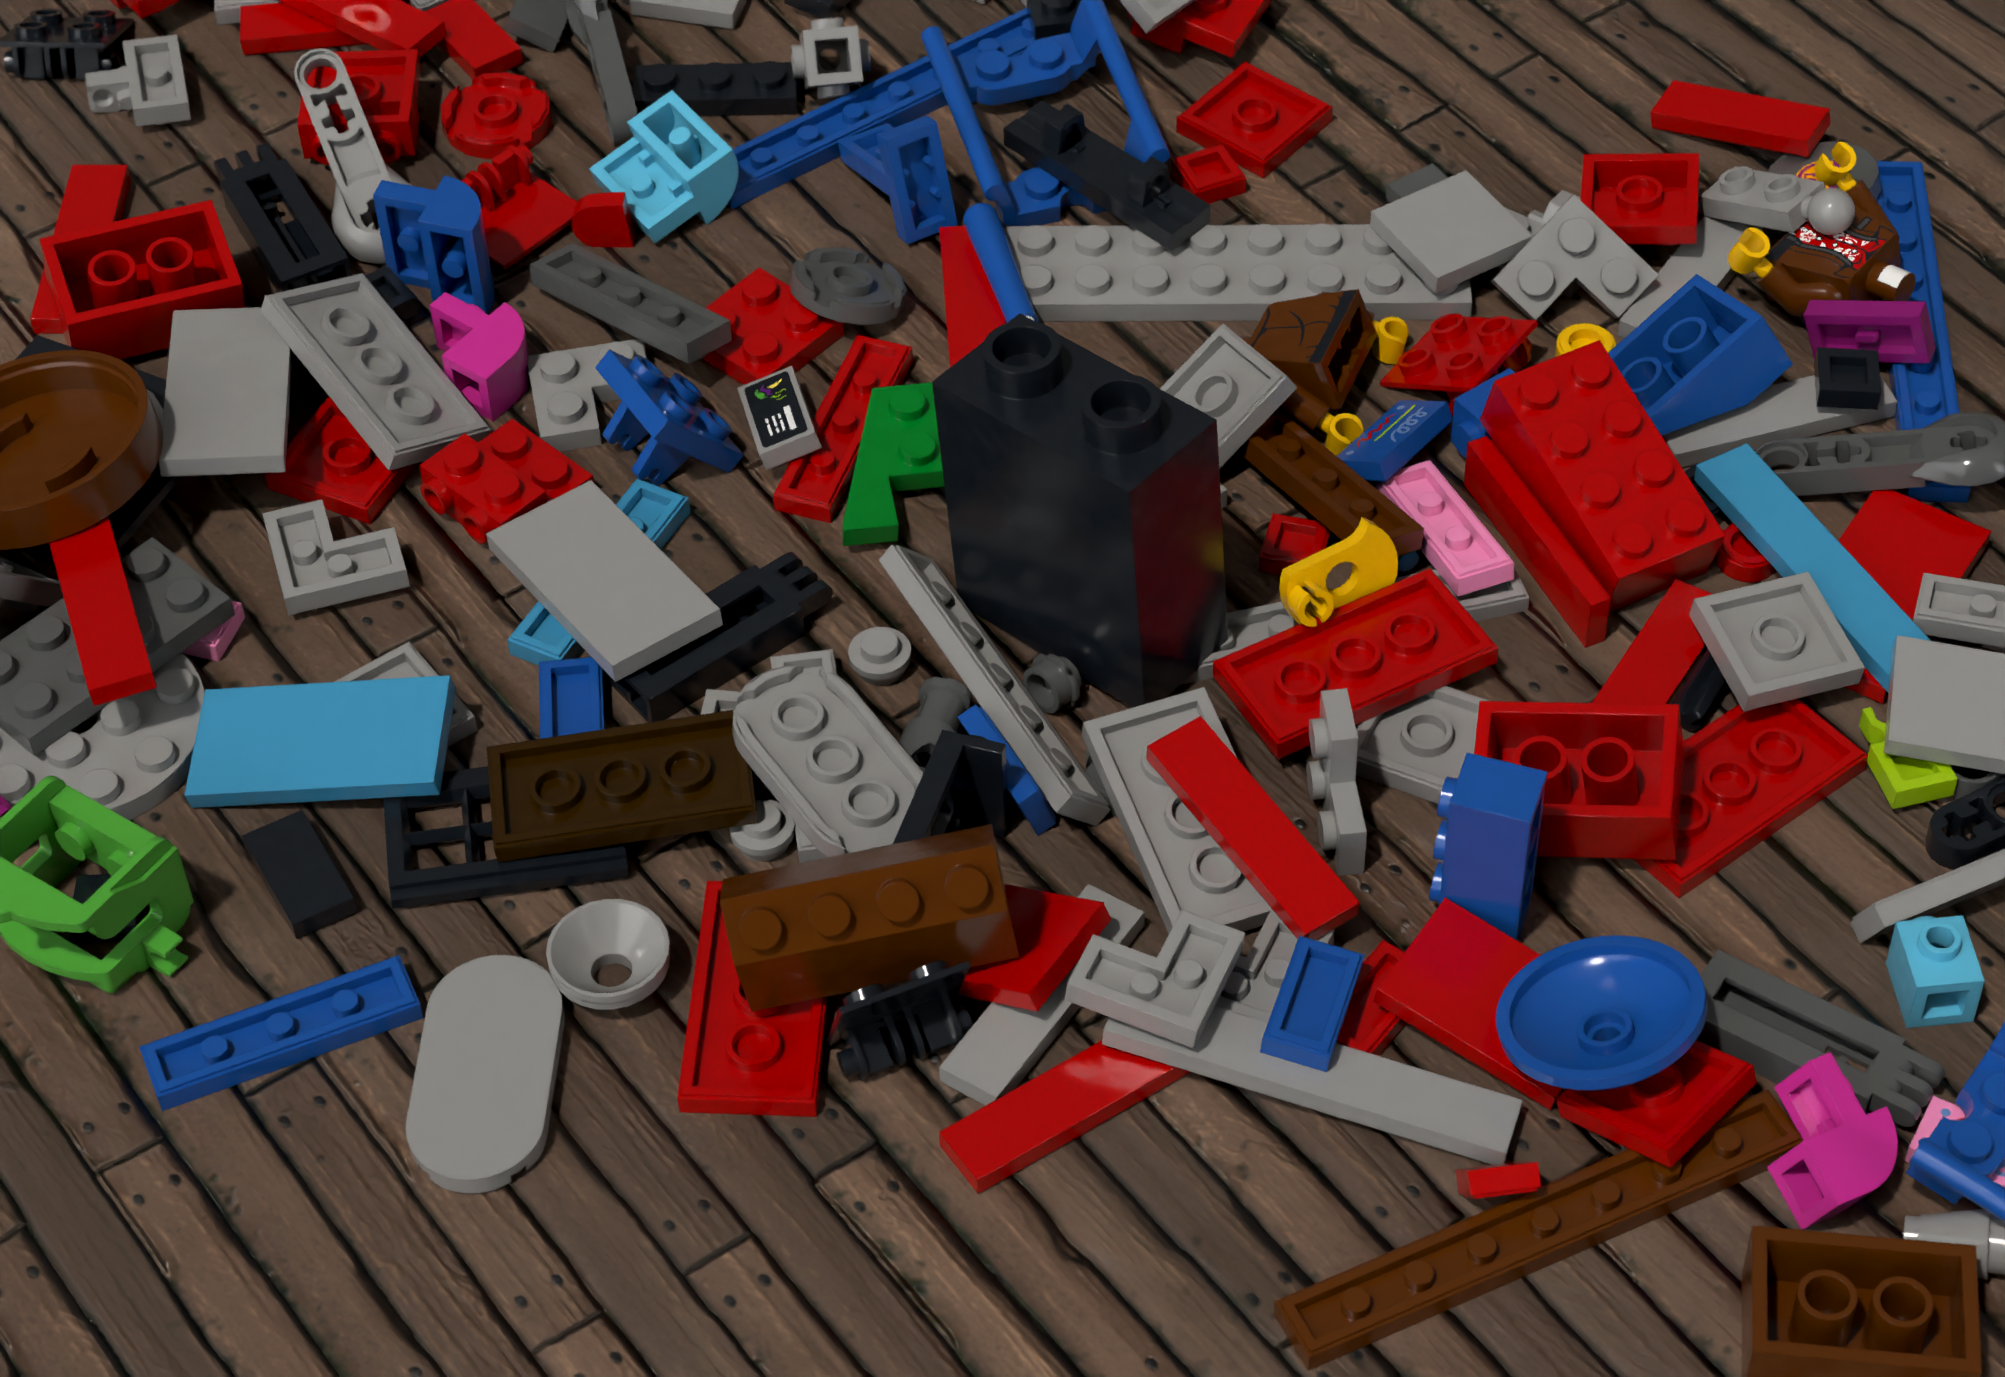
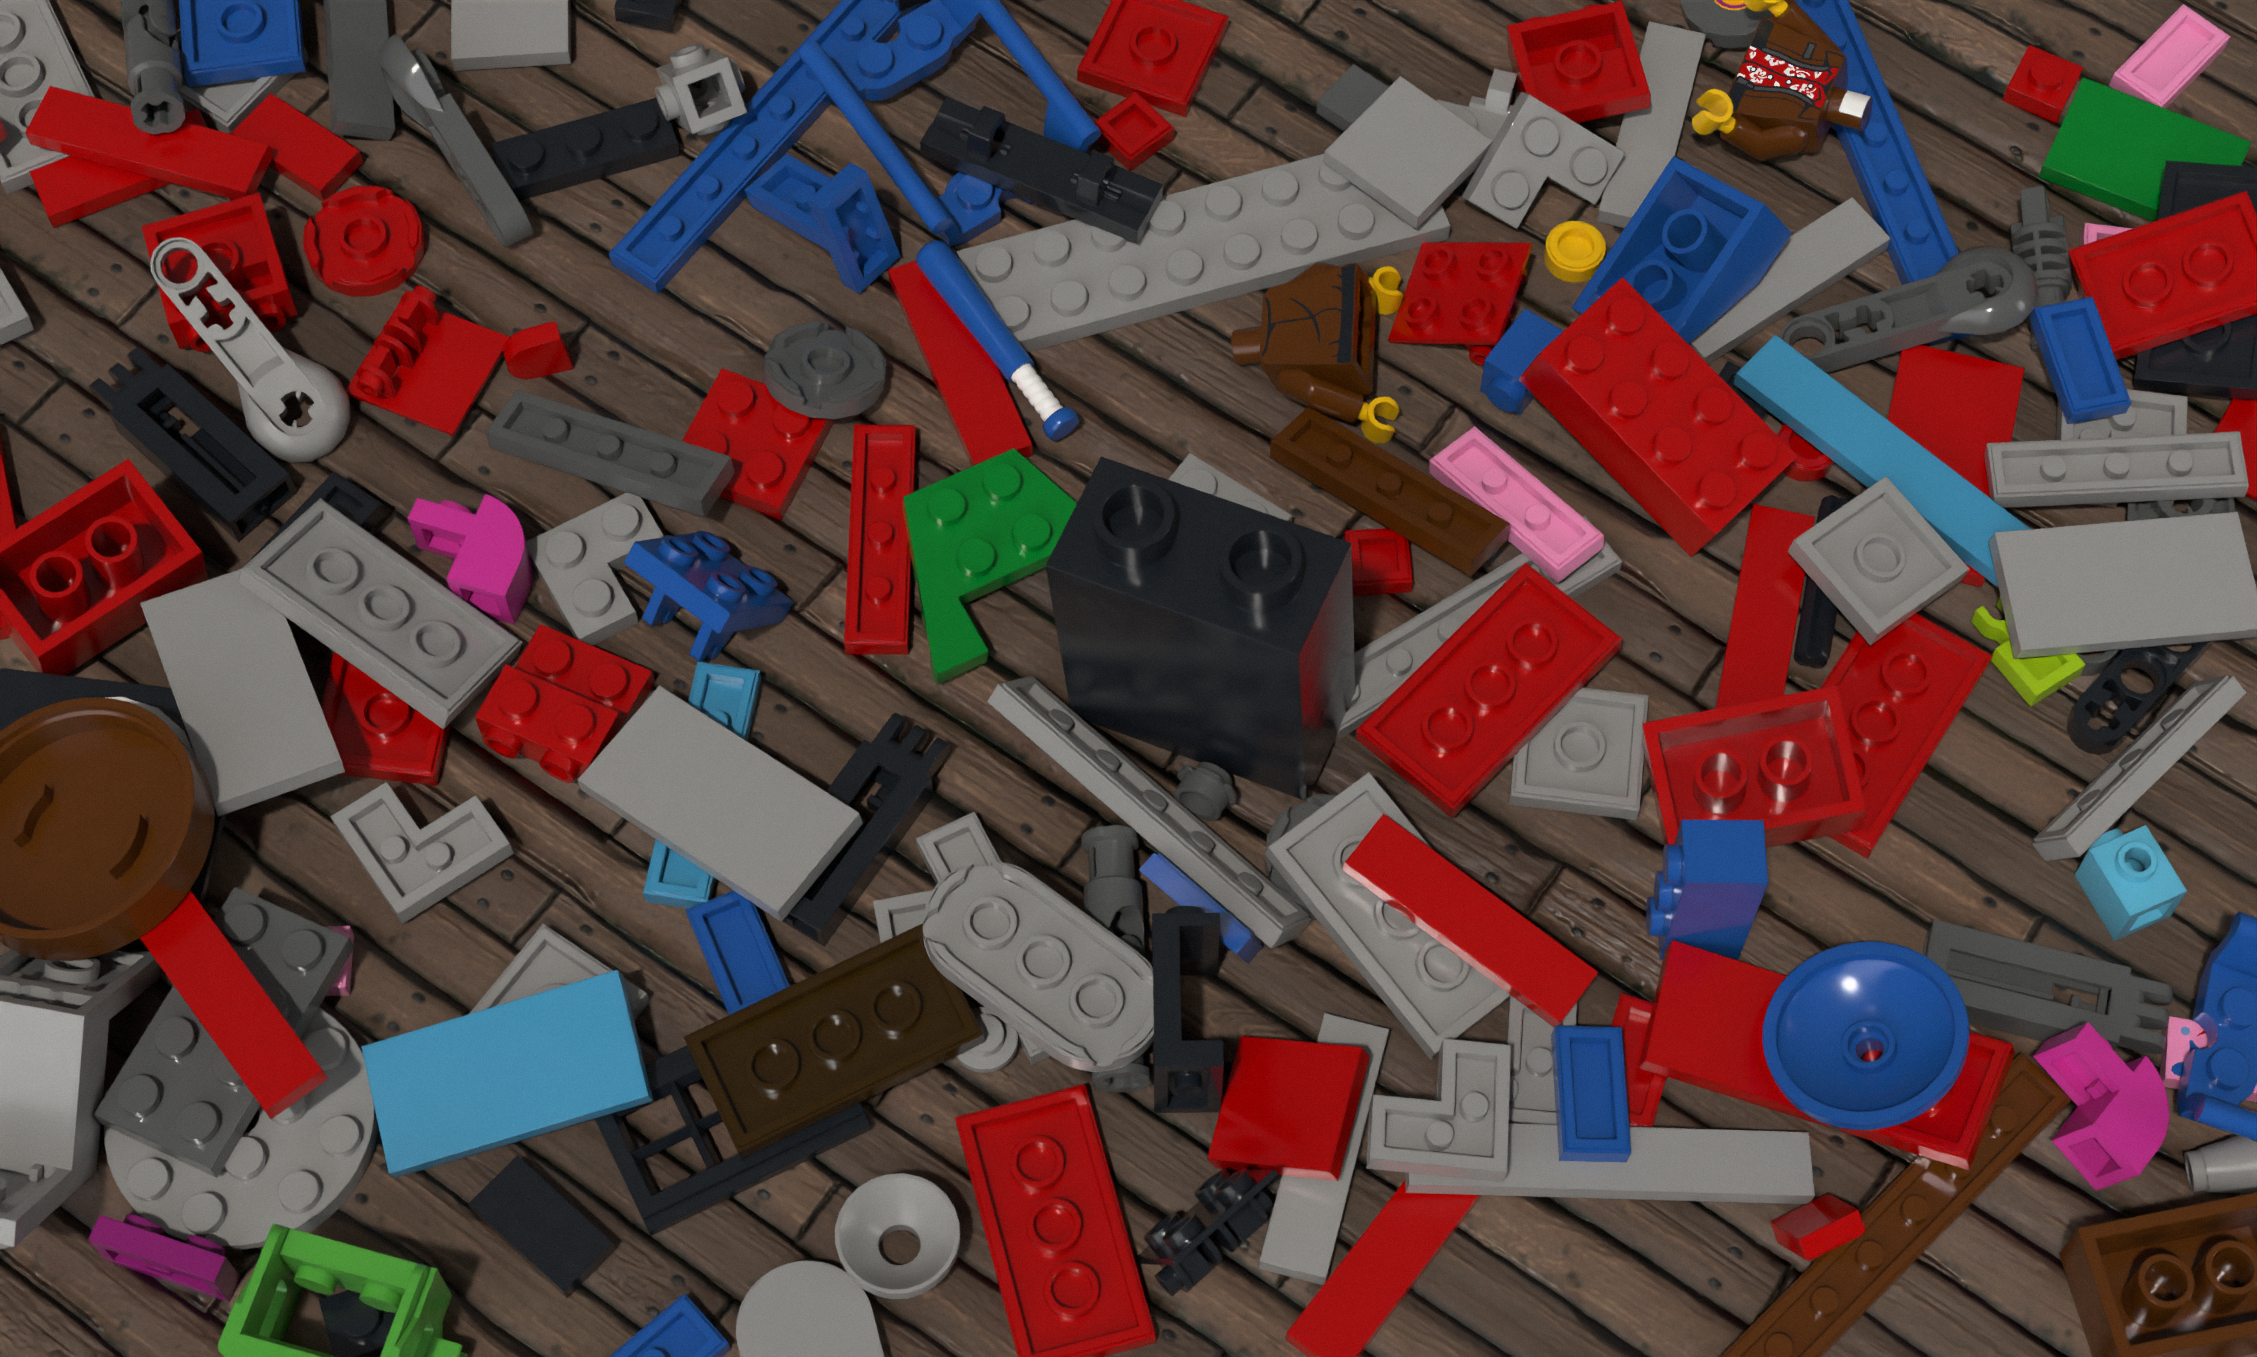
camera: 20 degrees left, 15 degrees up
blue brick [373,175,495,314] -> none
medium azure brick [589,90,739,243] -> none
reddish brown slope [720,824,1019,1012] -> none
tile [737,366,822,470] -> none
light grey plate [848,627,911,686] -> none
light grey tile [1160,324,1297,469] -> none
yellow piece [1279,517,1398,627] -> none
light grey plate [1306,688,1367,876] -> none
blue tile [1337,400,1453,482] -> none
red tile [1464,436,1611,648] -> none
light grey plate [1699,166,1855,235] -> none
magenta plate [1803,300,1936,363] -> none
black plate [1814,347,1881,410] -> none

